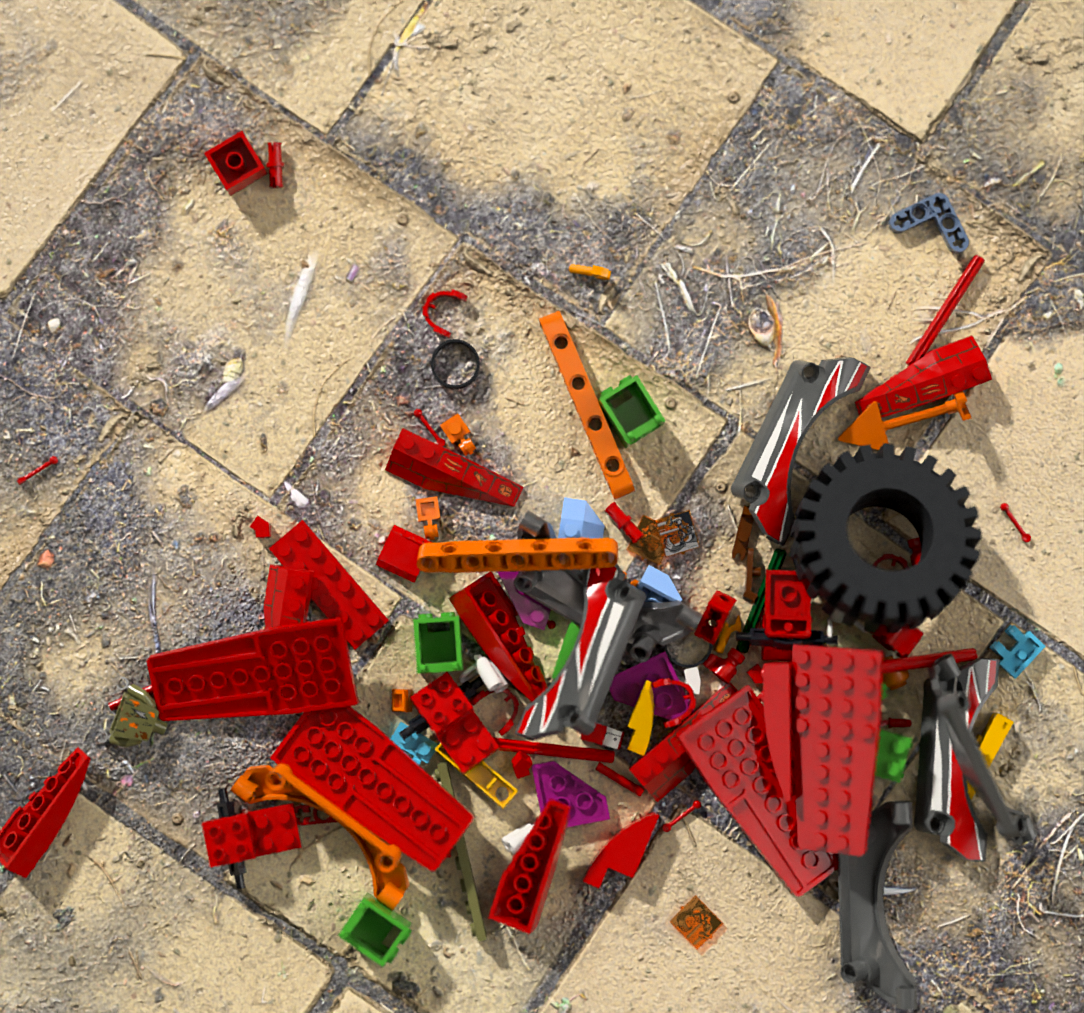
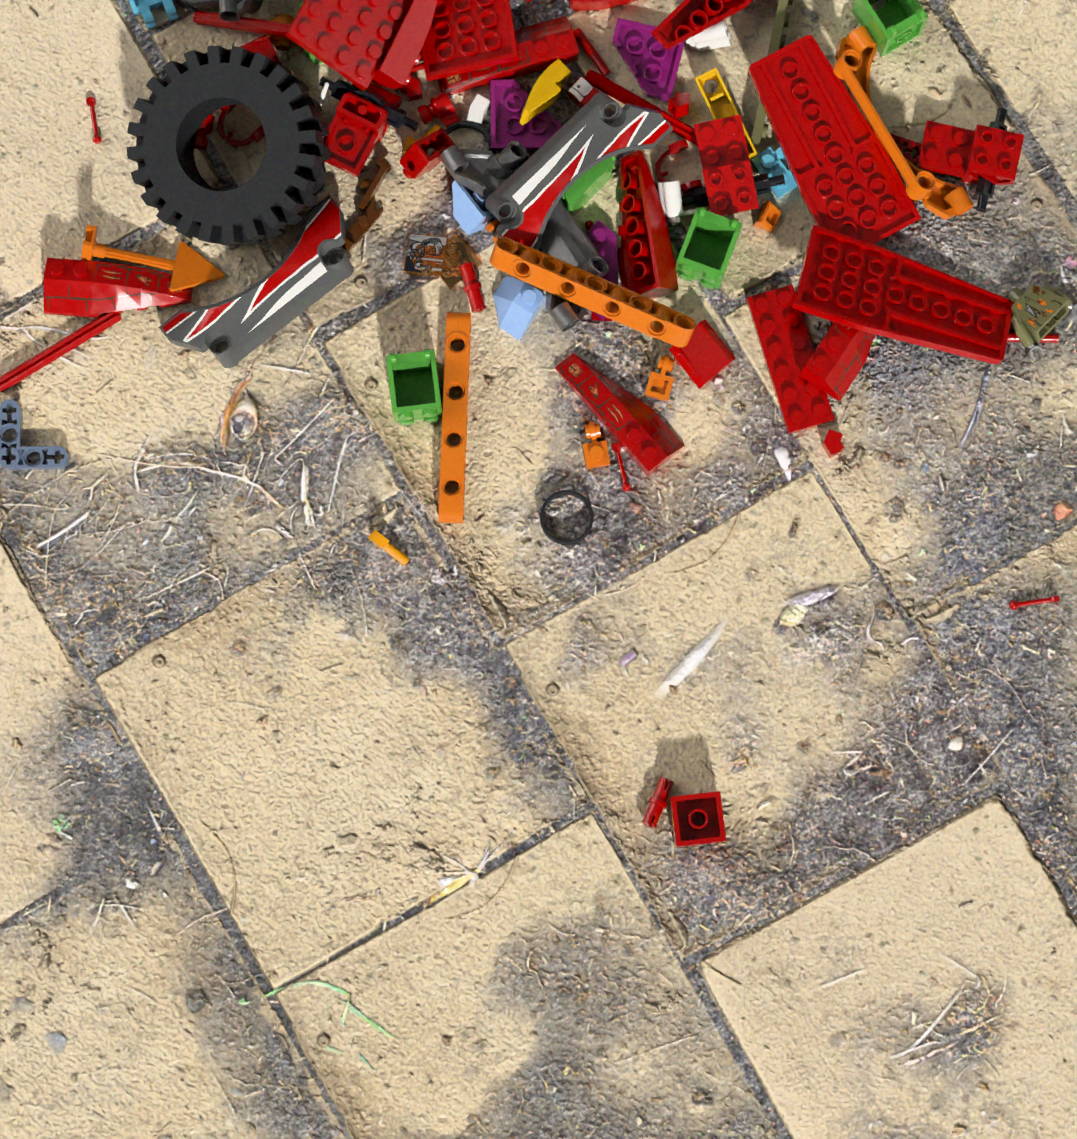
camera: 155 degrees left, 5 degrees down
red piece [422,289,468,339] -> none
red piece [652,678,696,728] -> none
dark green axle [736,548,787,653] -> none

